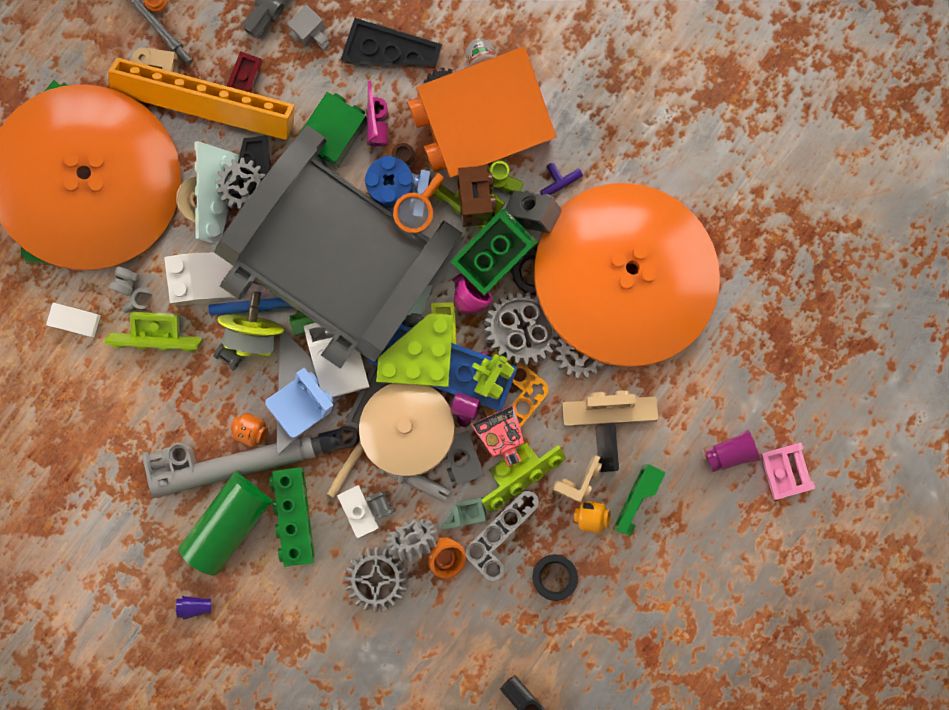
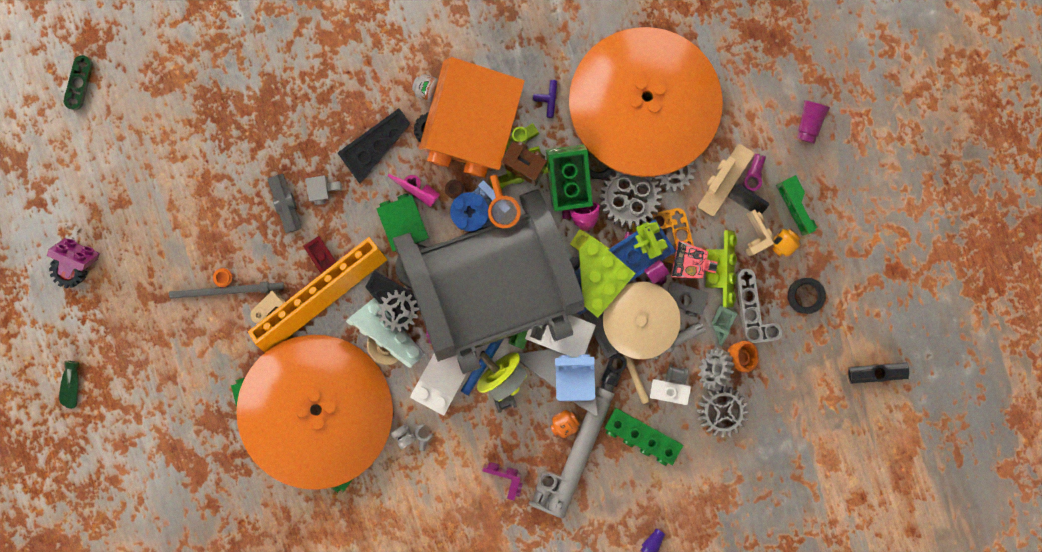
camera: 60 degrees left, 5 degrees up
white slope [46,303,101,338] -> none
lime bracket [104,312,203,352] -> none
green brick [179,471,273,576] -> none
dark grey brick [505,190,562,233] -> none
bright pink plate [760,442,815,500] -> none
none -> magenta bracket [482,462,523,501]
none -> magenta pin [742,154,766,192]

